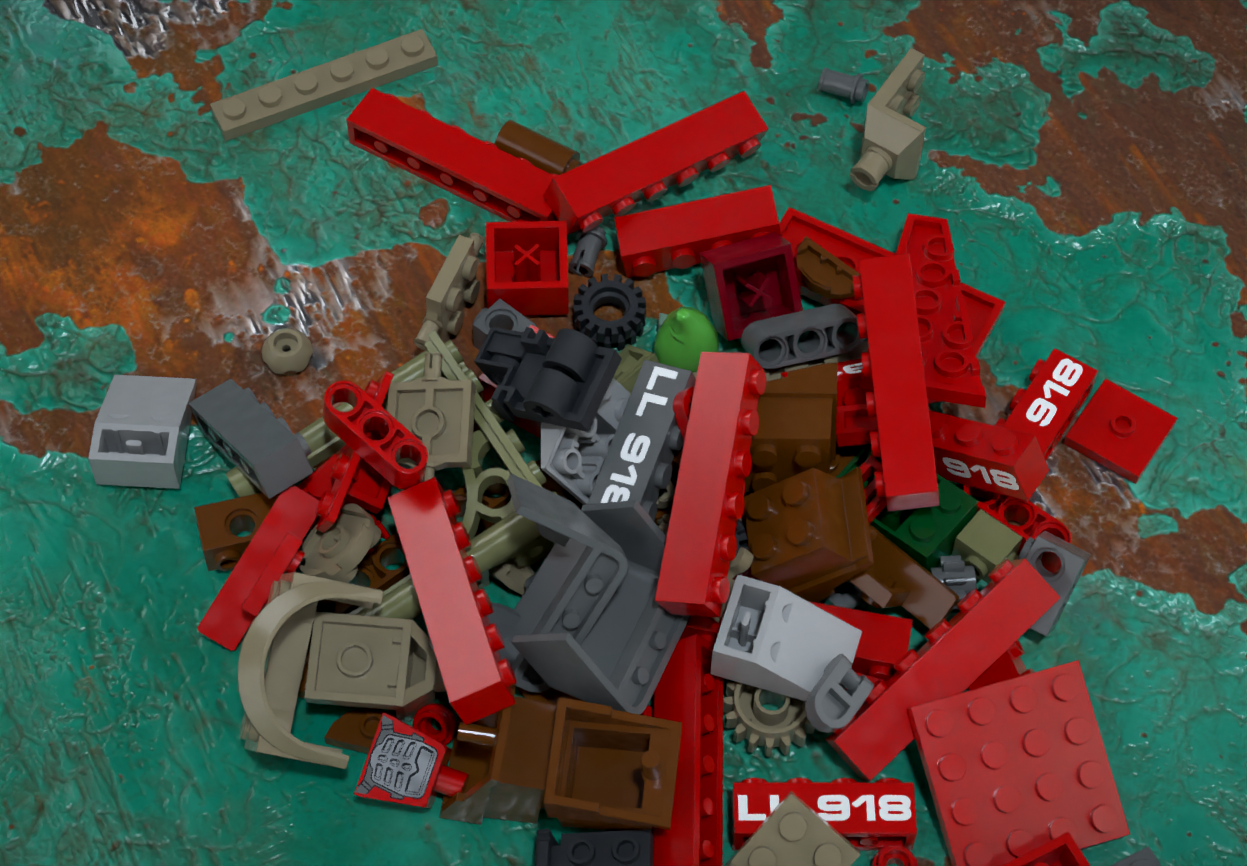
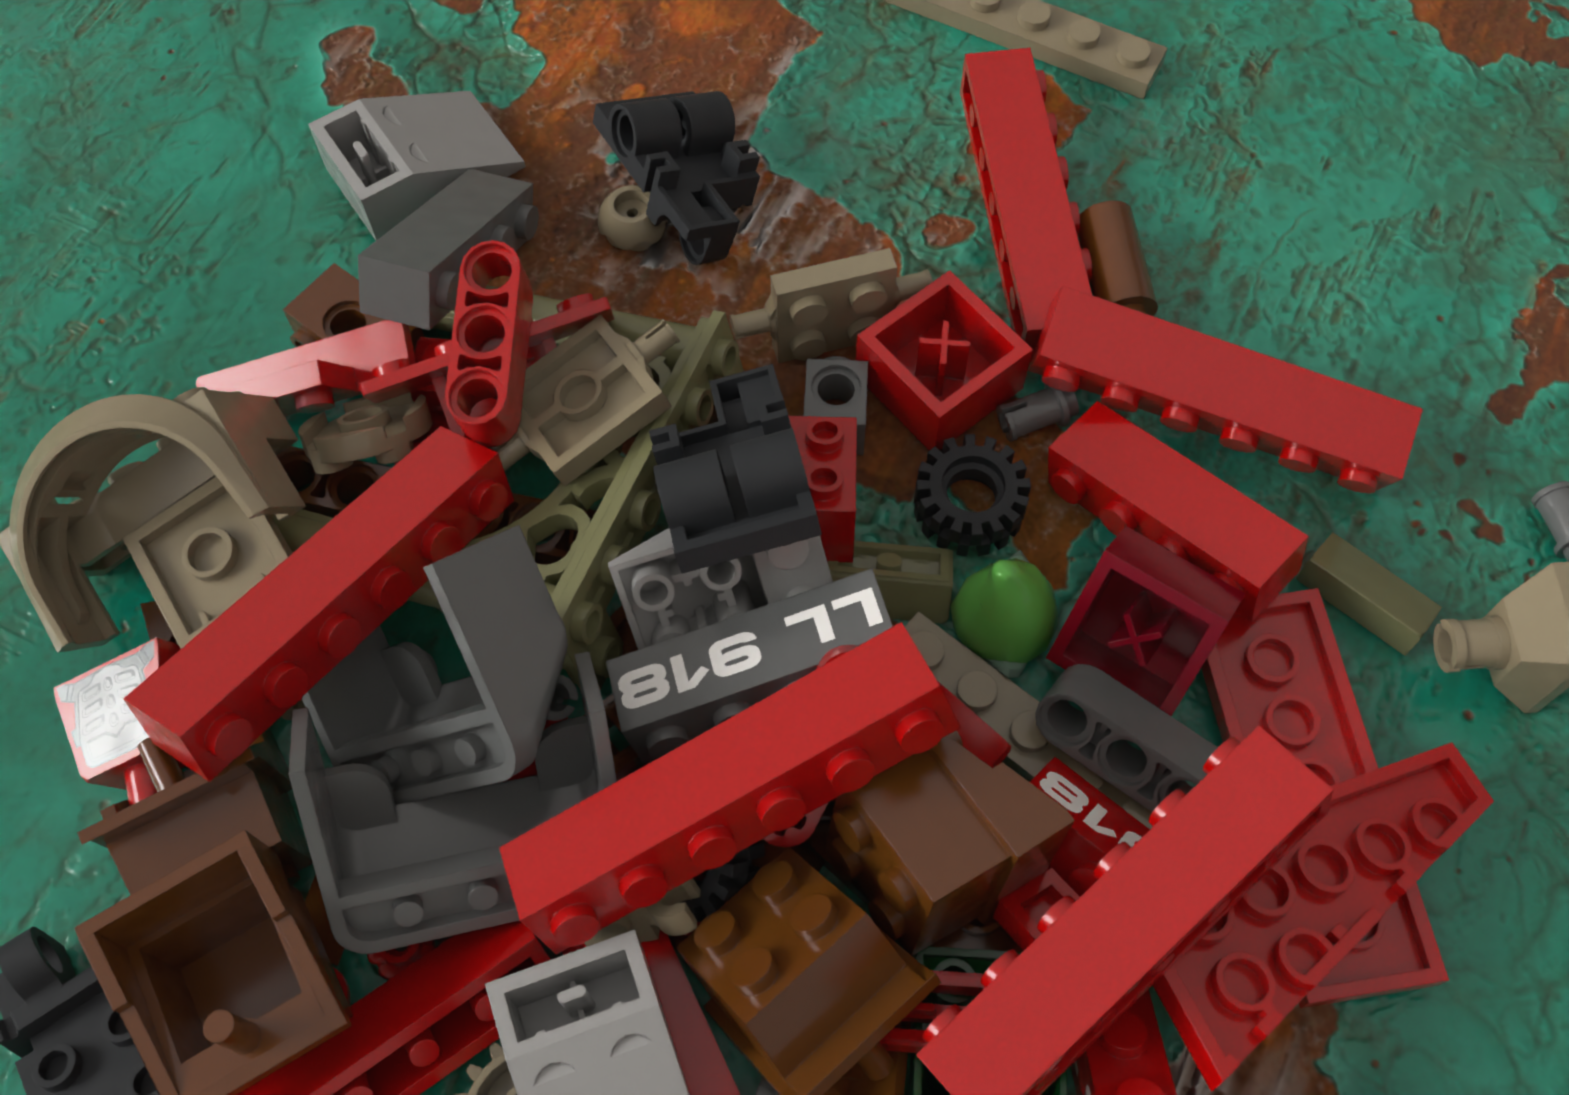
camera: 55 degrees right, 5 degrees up
reddish brown plate [796,236,861,299] -> none
none -> black plate [593,91,760,265]
none -> olive slope [1296,532,1442,656]

